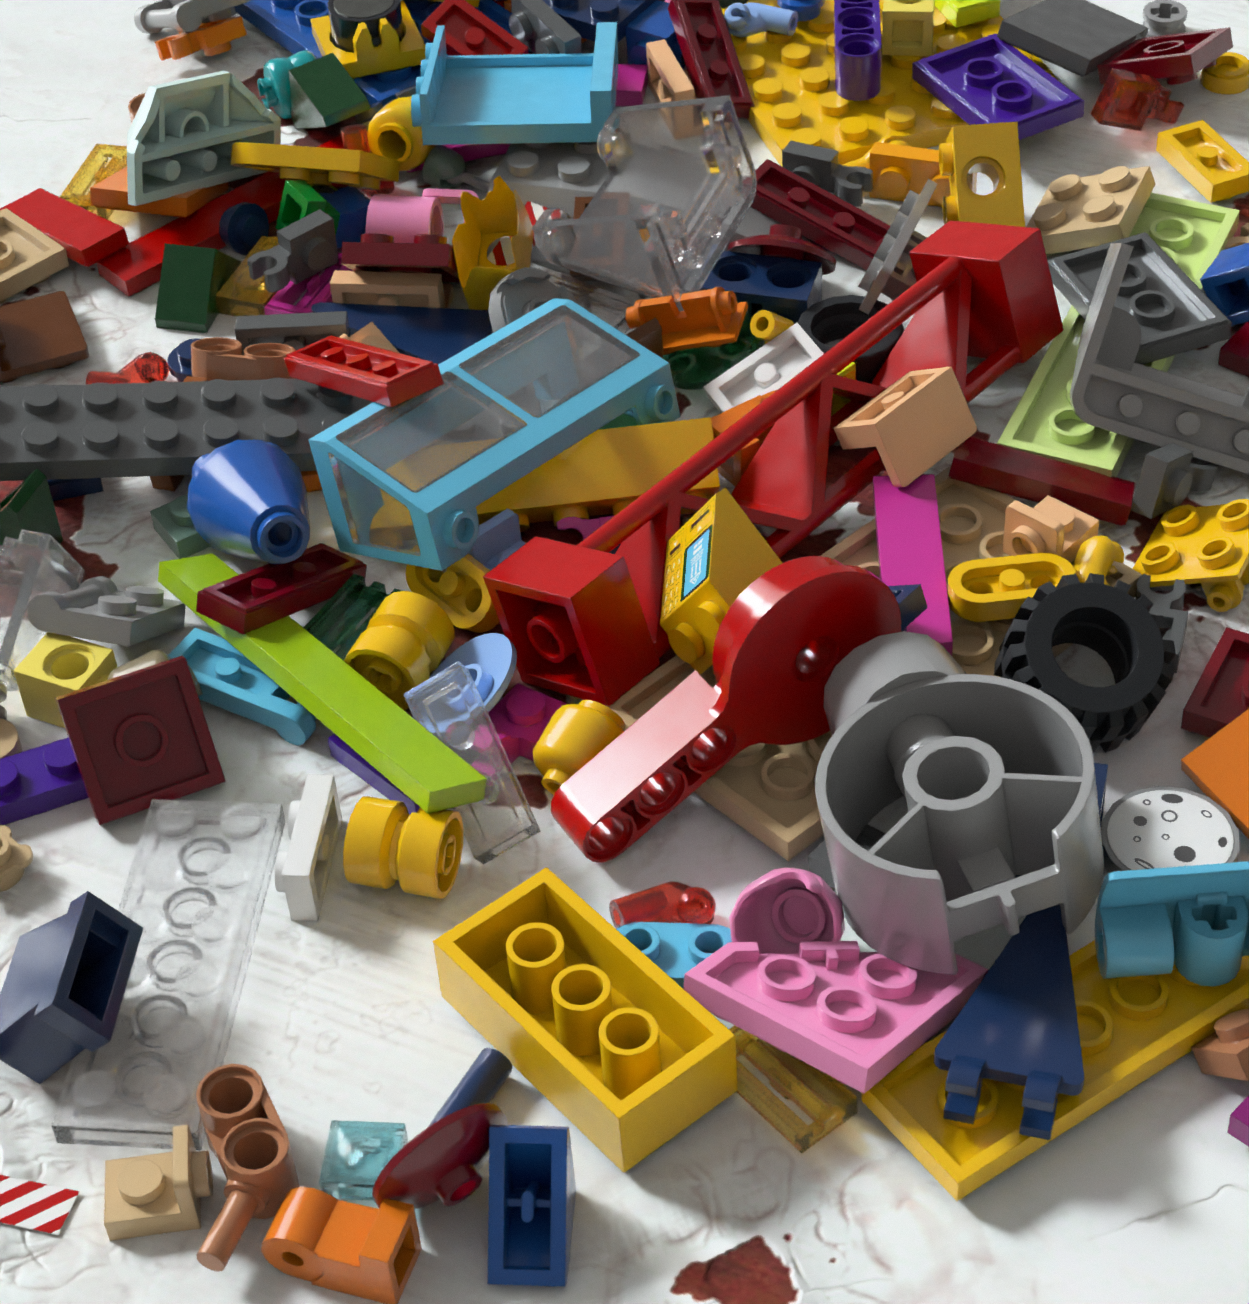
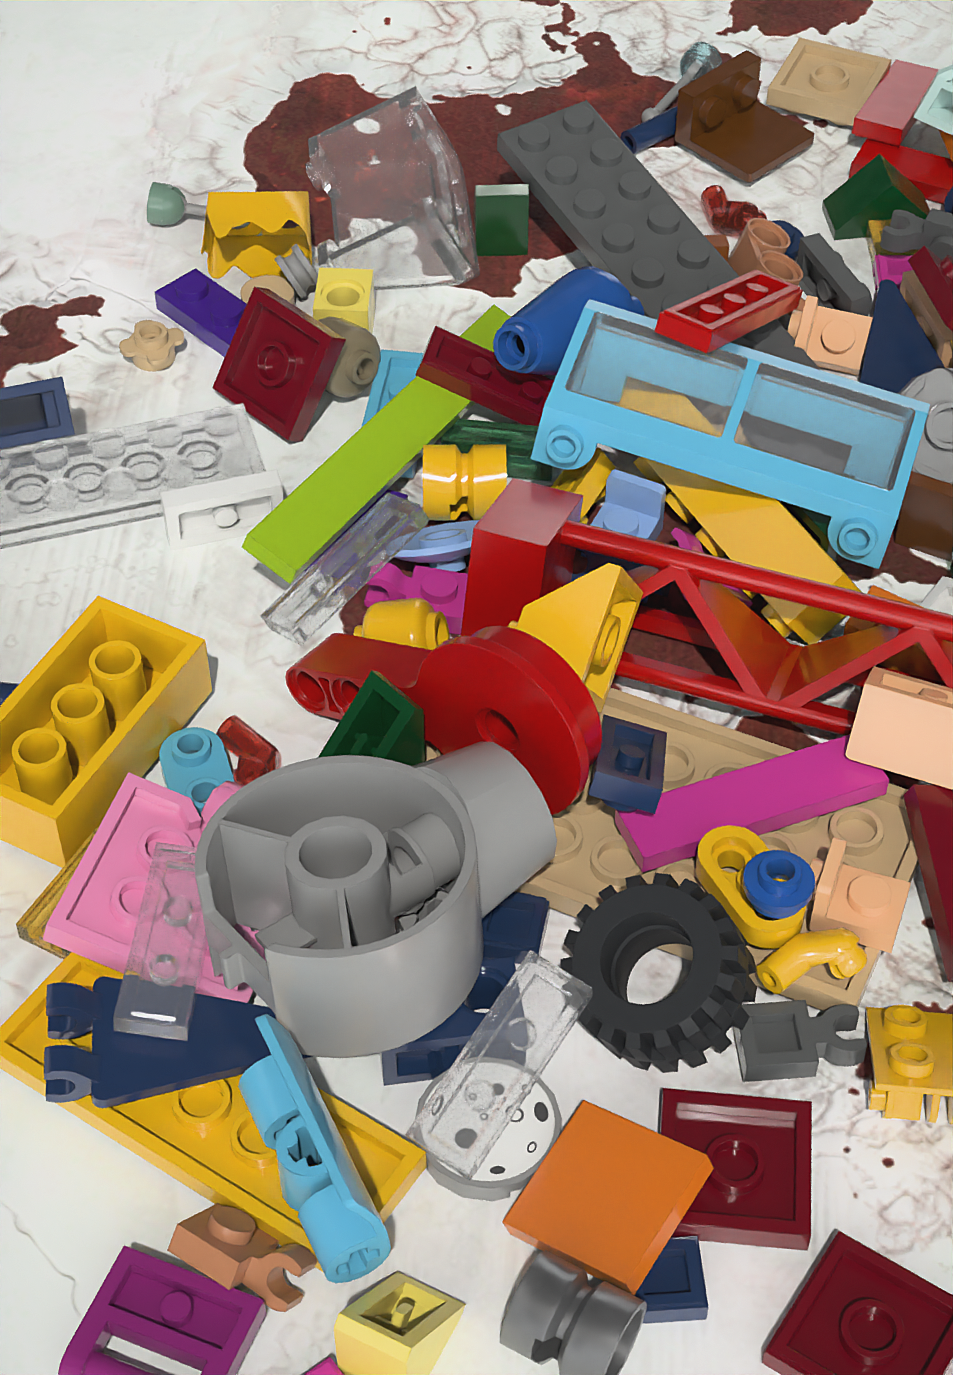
camera: 65 degrees right, 5 degrees up
light grey plate [27,576,186,647] -> none
yellow wheel [343,796,464,899] -> none
none -> clear tile [113,842,208,1041]
none -> dark green slope [318,670,425,766]
none -> clear tile [405,950,593,1181]
none -> blue plate [743,850,815,919]

